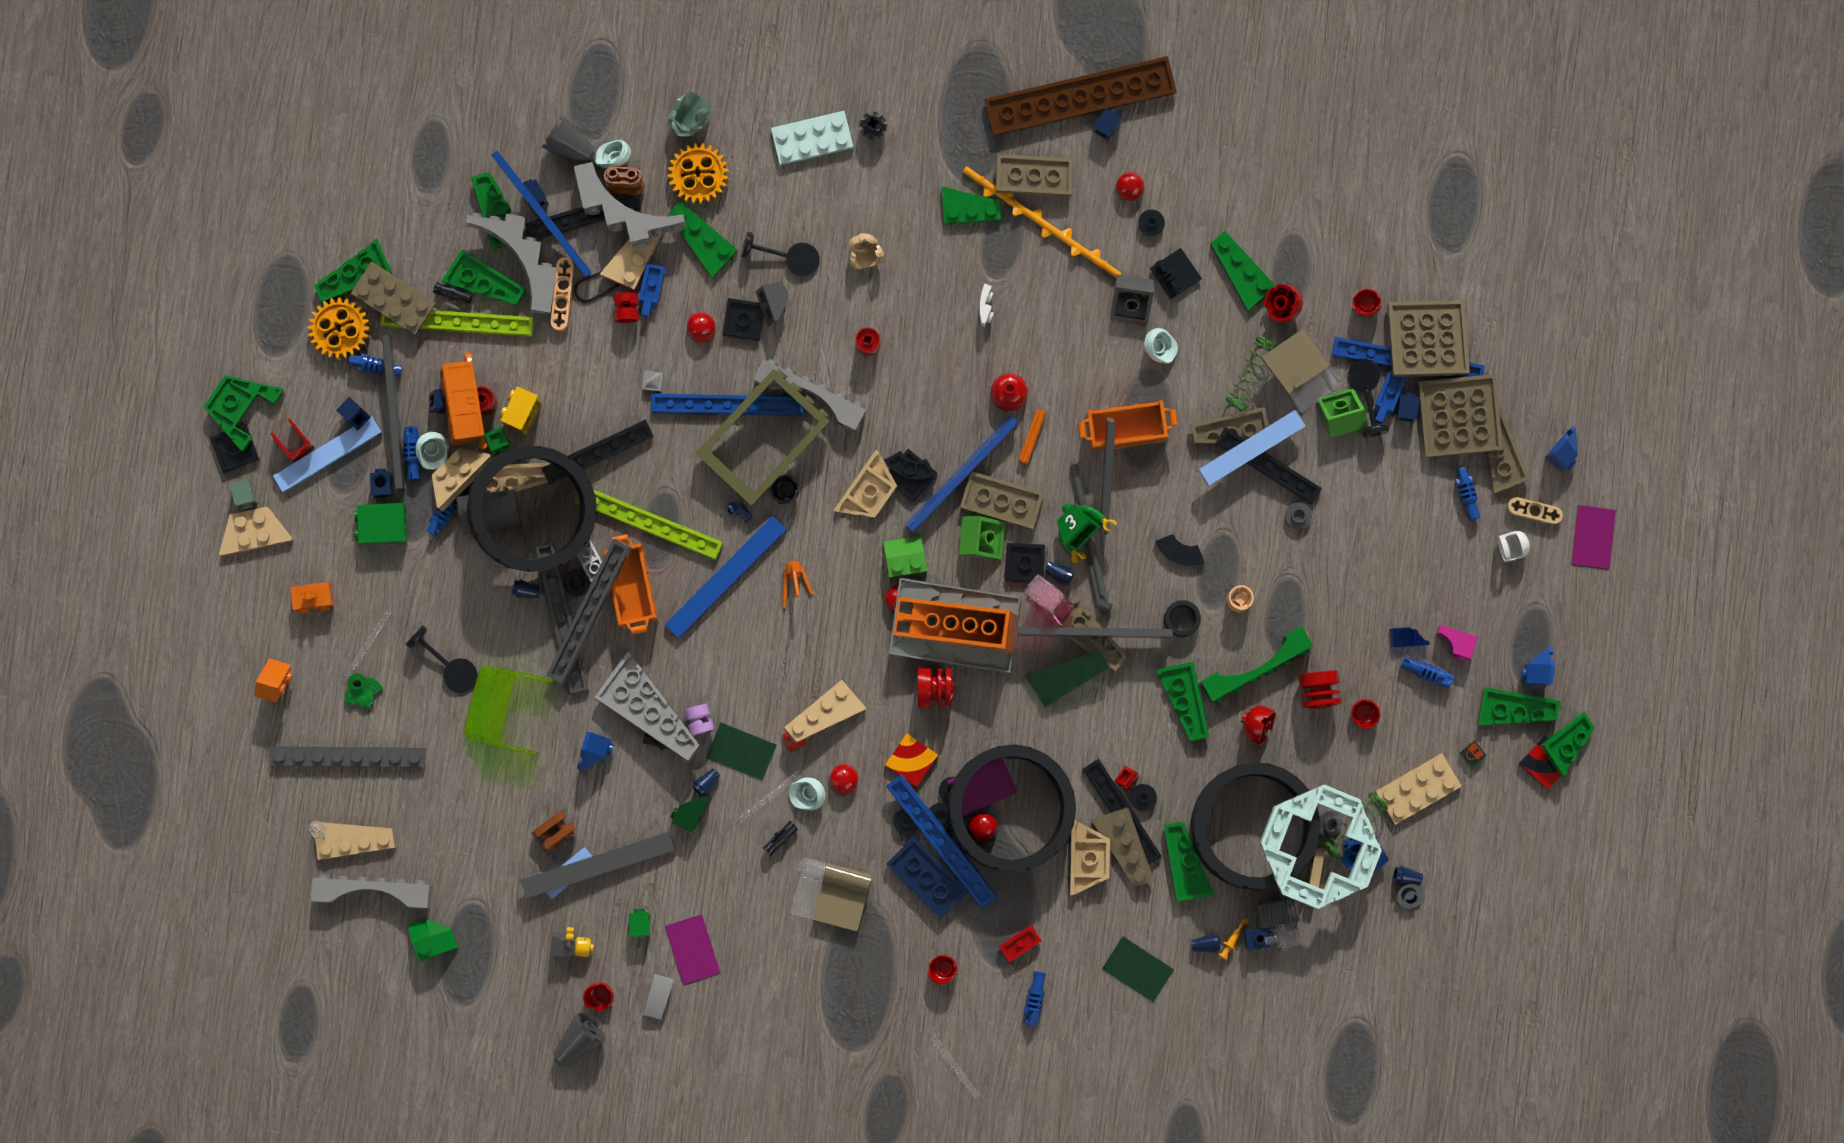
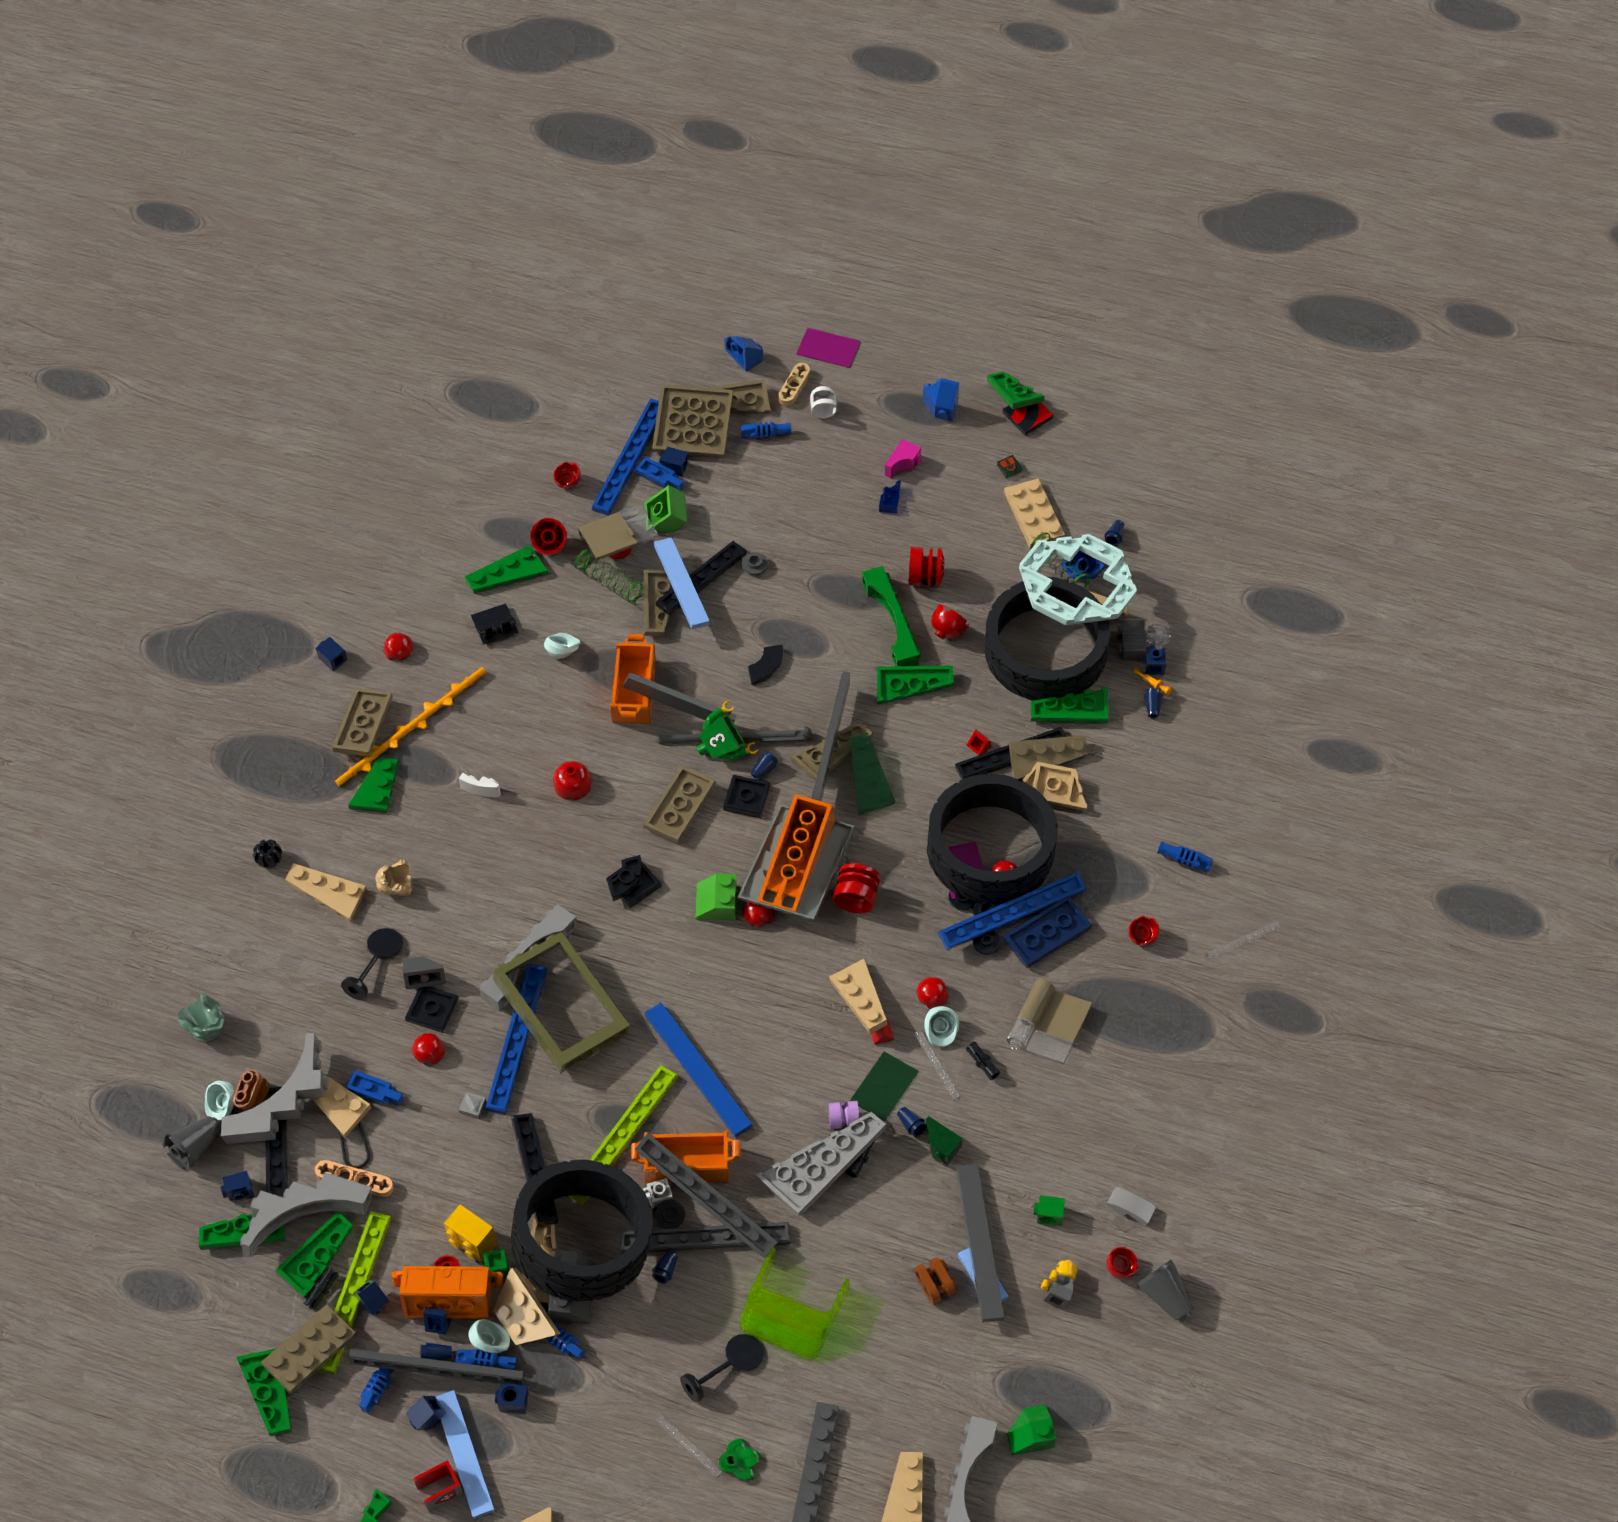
camera: 75 degrees left, 25 degrees down
orange brick [290,582,335,614] -> none
light orange gear [307,297,371,360] -> none
green brick [354,503,407,545] -> none
blue tile [491,151,591,277] -> none
blue slope [577,731,614,771] -> none
red wheel [613,292,639,323] -> none
magenta piece [665,914,720,985] -> none
light orange gear [667,143,729,205] -> none
green wing [668,201,738,279] -> none
dark blue arm [725,502,753,522] -> none
light aqua plate [771,111,853,166] -> none
black hair [771,475,800,504] -> none
orange plant [782,561,813,609] -> none
tan wing [834,450,897,518] -> none
red wheel [855,327,880,356] -> none
tile [885,733,938,787] -> none
blue tile [904,417,1018,532] -> none
bright green slope [959,516,1005,560] -> none
reddish brown plate [984,56,1177,137] -> none
red plate [999,925,1042,962] -> none
orange axle [1018,409,1046,464] -> none
clear pink brick [1023,574,1075,625] -> none
clear green piece [1102,936,1174,1002] -> none
dark grey slope [1110,274,1155,324] -> none
black piece [1130,784,1157,811] -> none
black piece [1138,210,1165,236] -> none
black tyre [1164,600,1201,637] -> none
light nougat wheel [1226,585,1254,613] -> none
black piece [1348,358,1389,438] -> none
red hair [1351,699,1381,729] -> none
dark tan plate [1387,300,1470,377] -> none
black piece [1396,883,1424,909] -> none
blue hinge [1400,656,1454,688] -> none
green wing [1477,687,1561,726] -> none
none -> tan wing [285,863,367,922]
none -> dark blue brick [353,1279,390,1315]
none -> dark blue cone [420,1342,452,1361]

